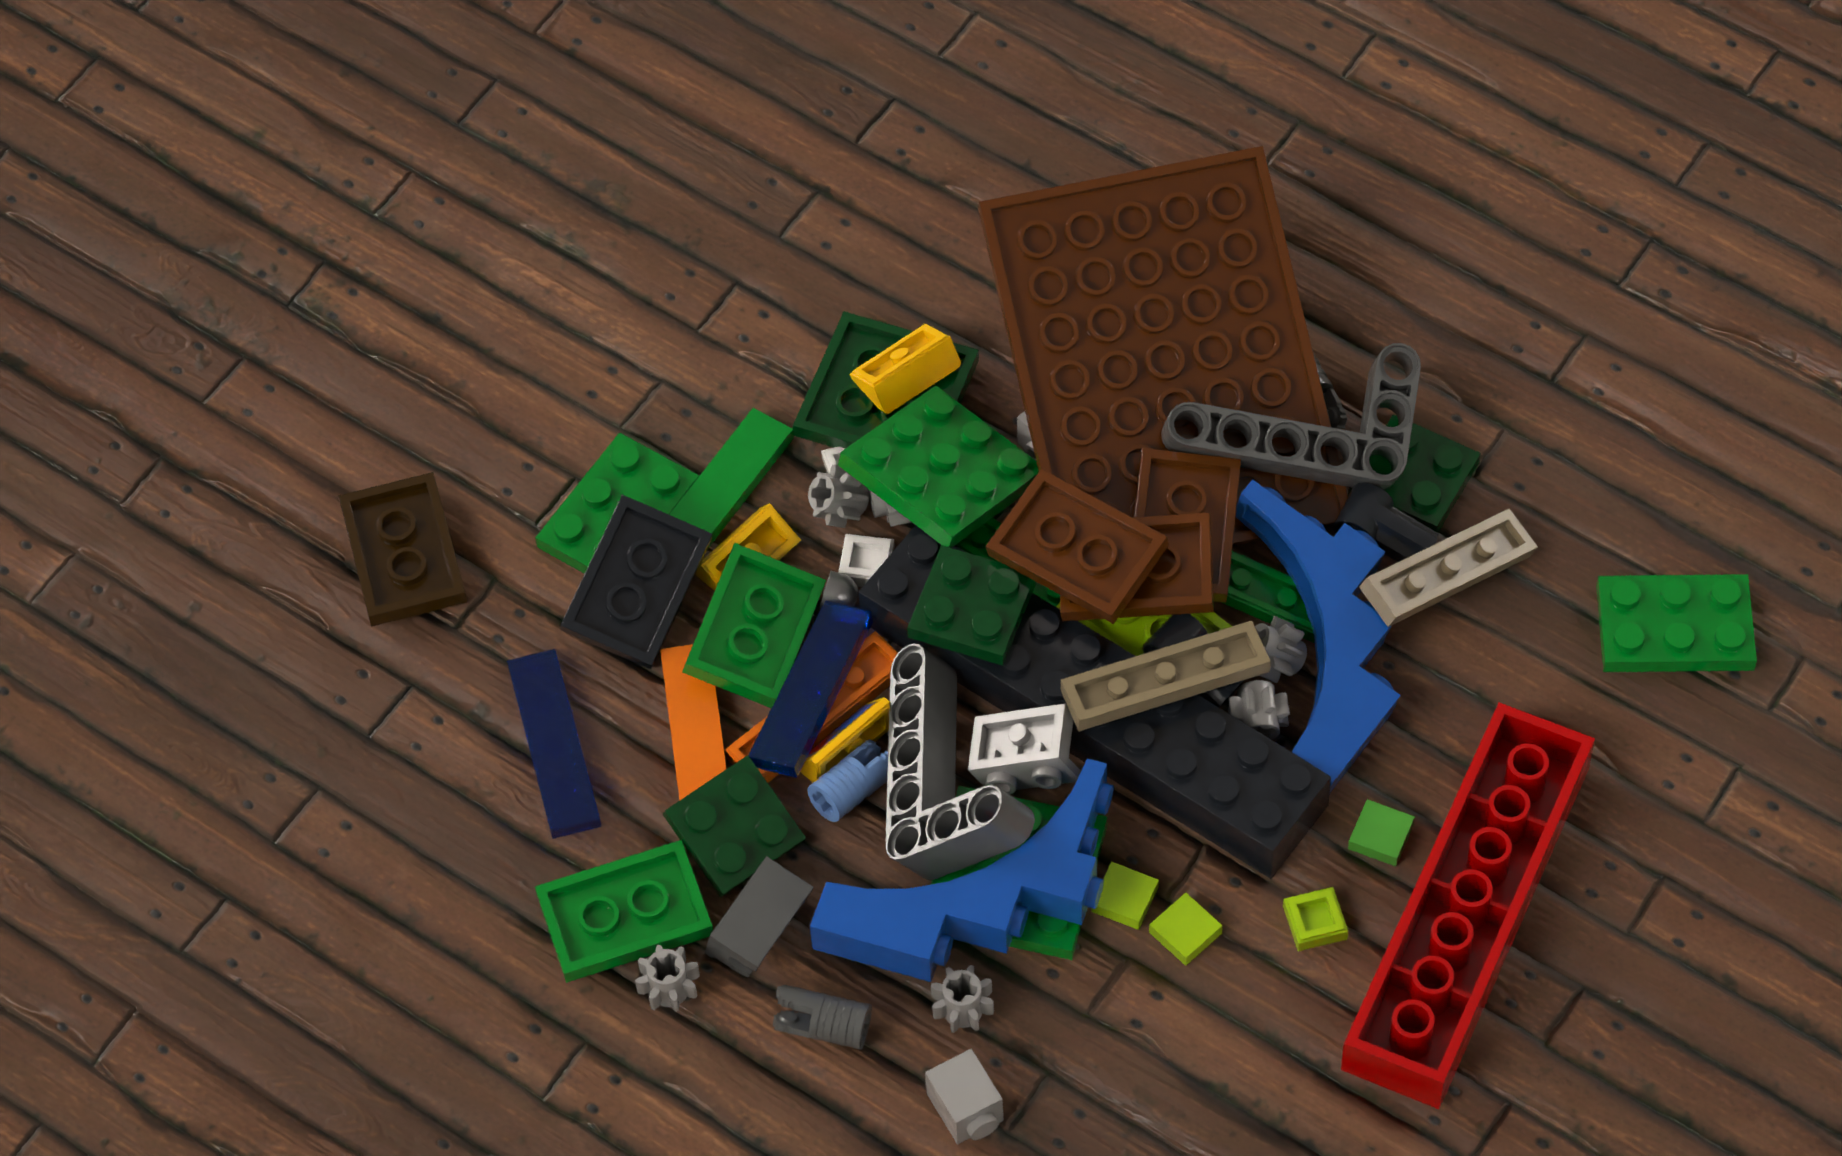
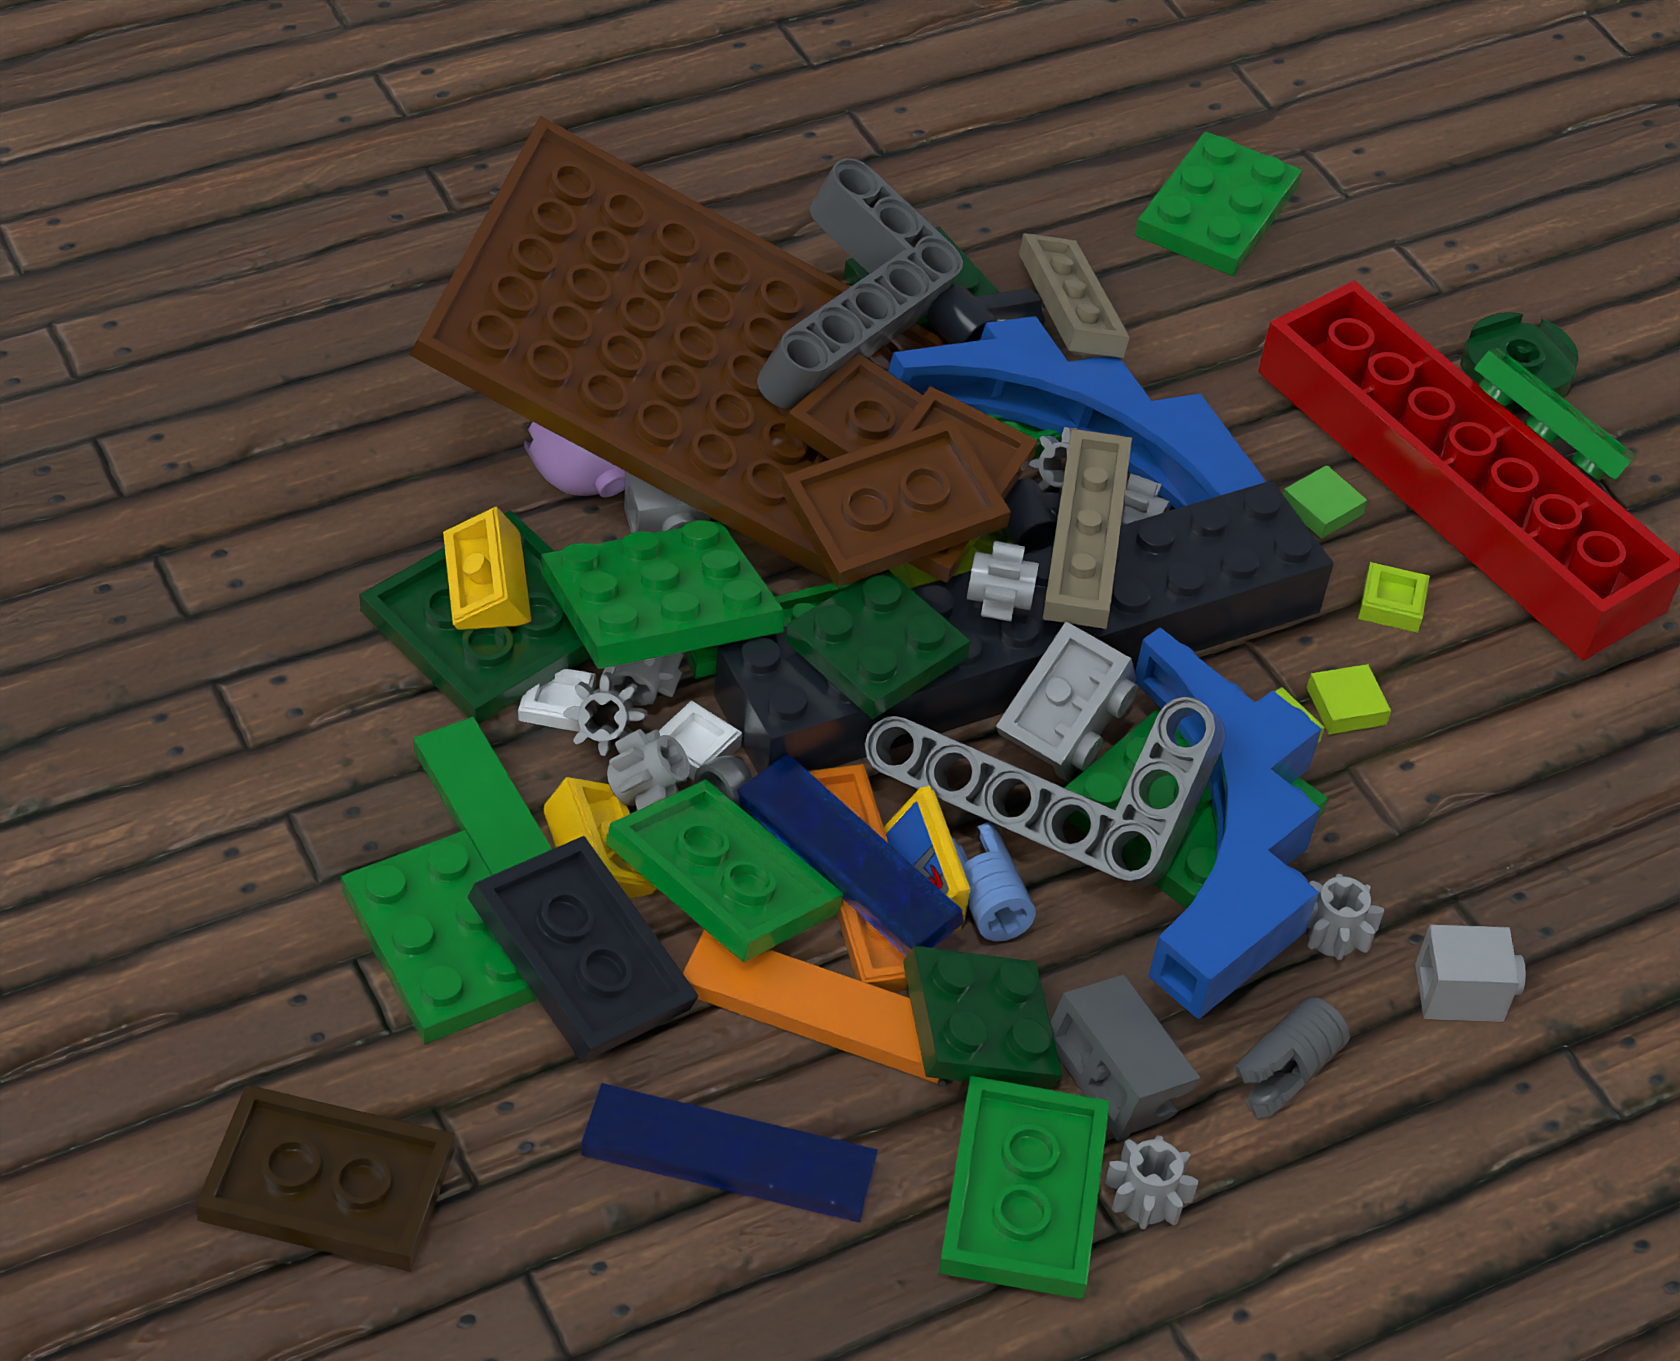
camera: 70 degrees left, 10 degrees down
none -> light grey gear [607,729,690,810]
none -> light grey gear [967,541,1039,622]
none -> dark green plate [1460,312,1579,413]
none -> green plate [1474,348,1636,480]

